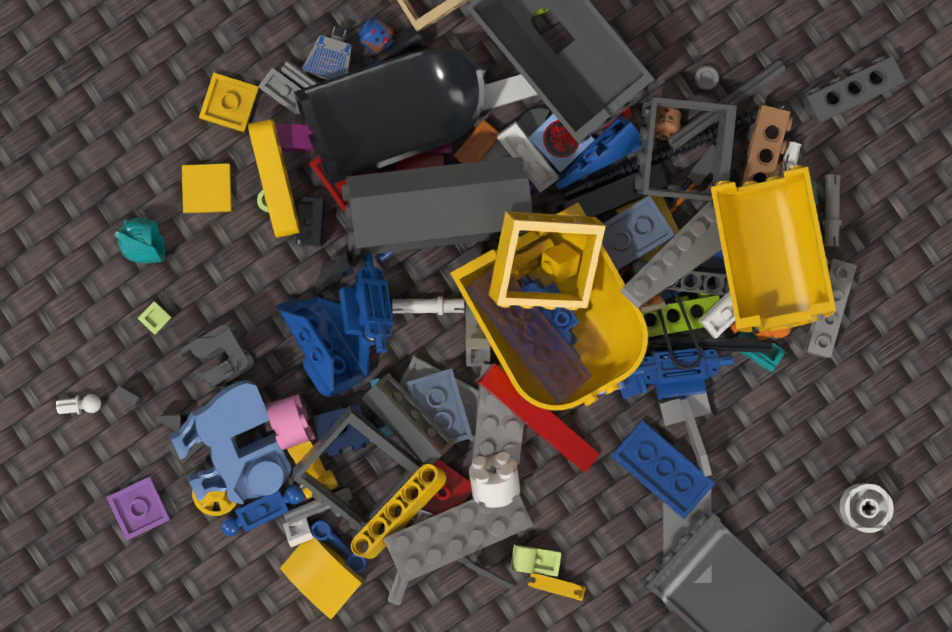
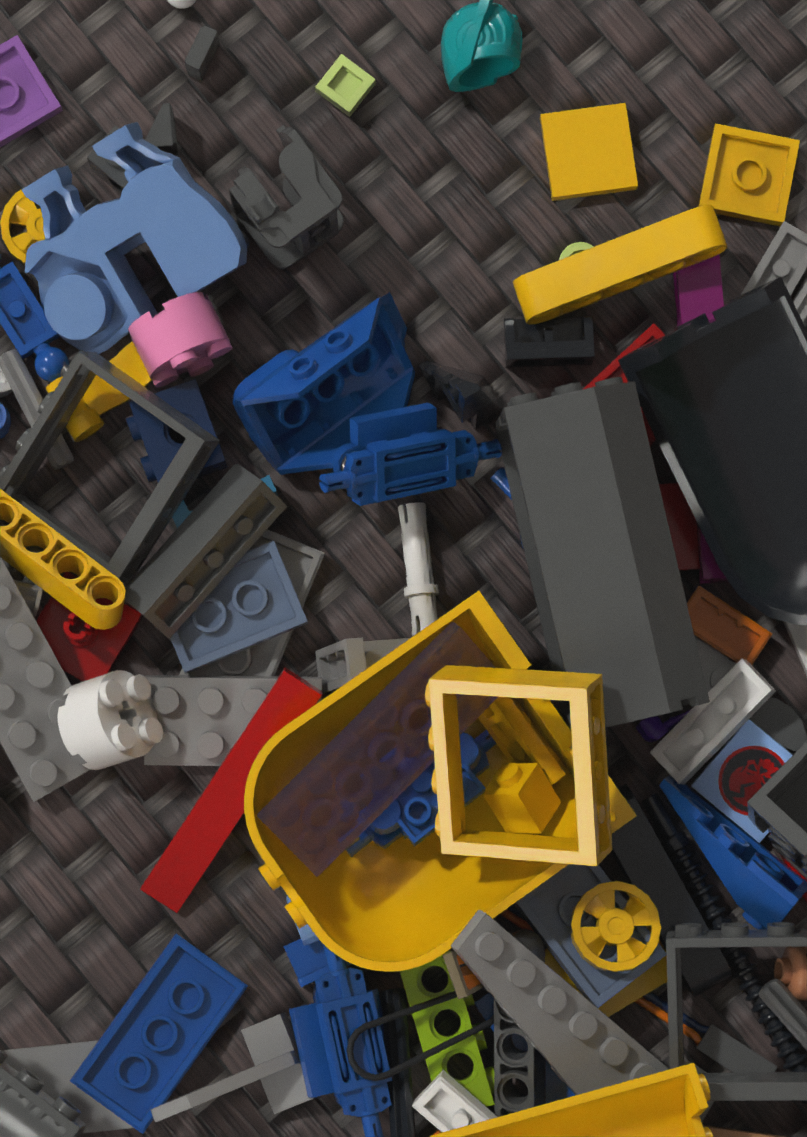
camera: 80 degrees right, 5 degrees down
none -> yellow piece [571,881,661,972]

